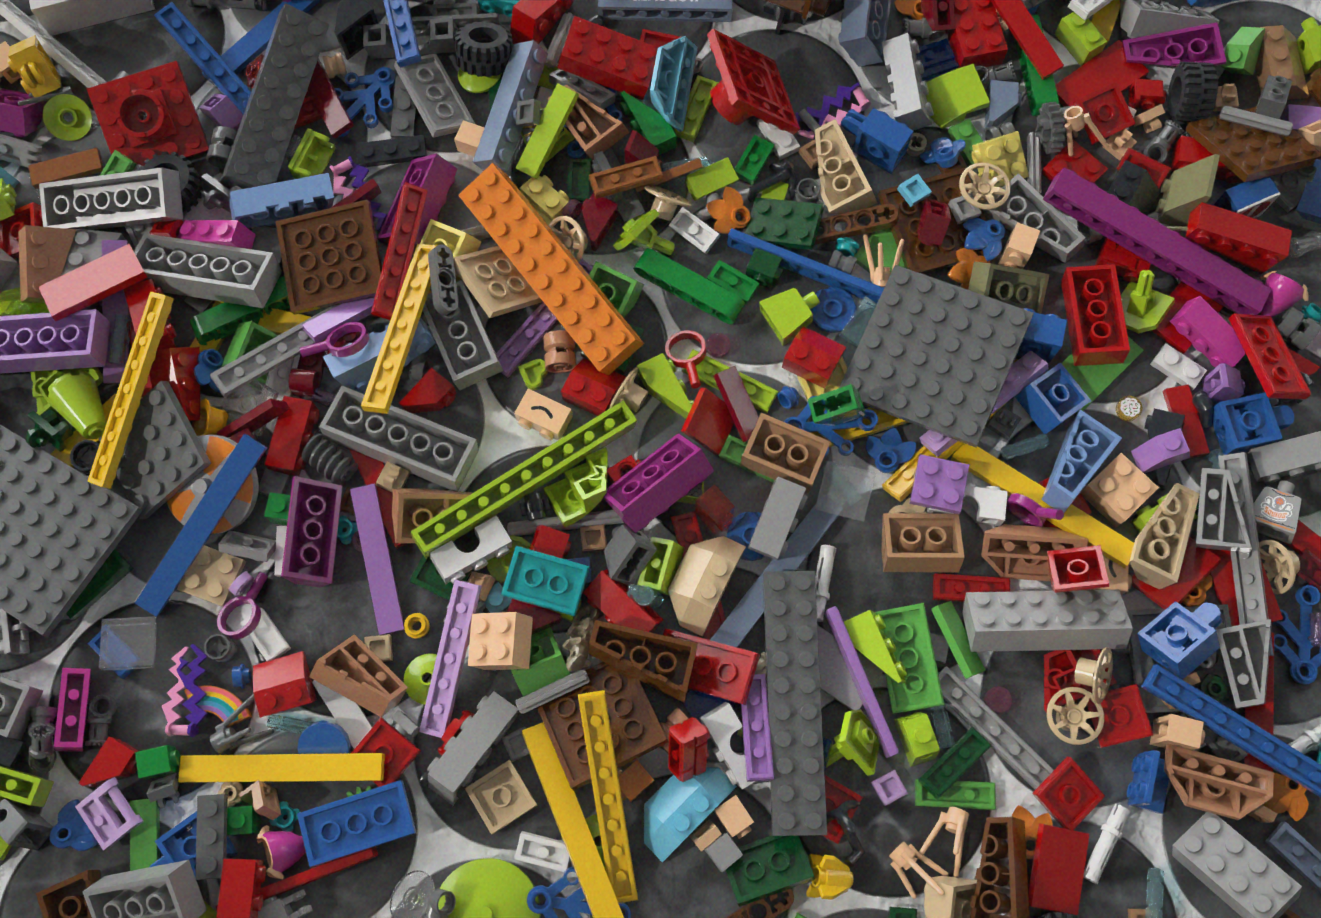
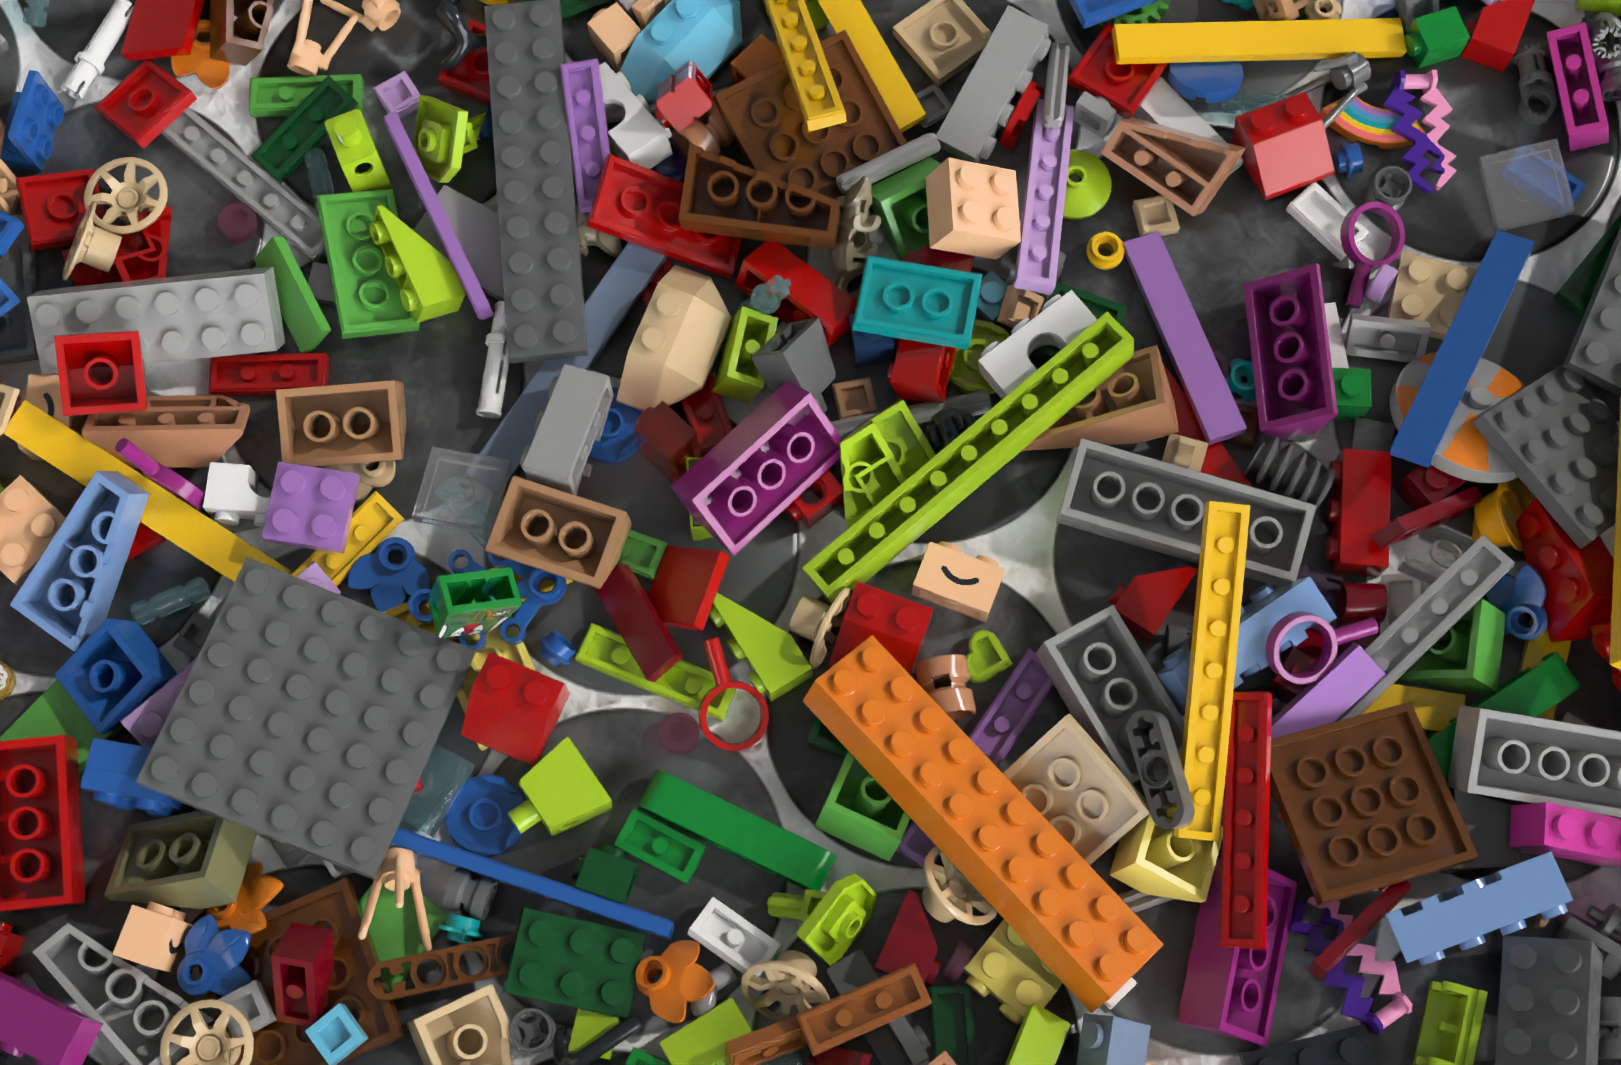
camera: 175 degrees right, 0 degrees up
none -> light grey axle [1042,41,1070,130]

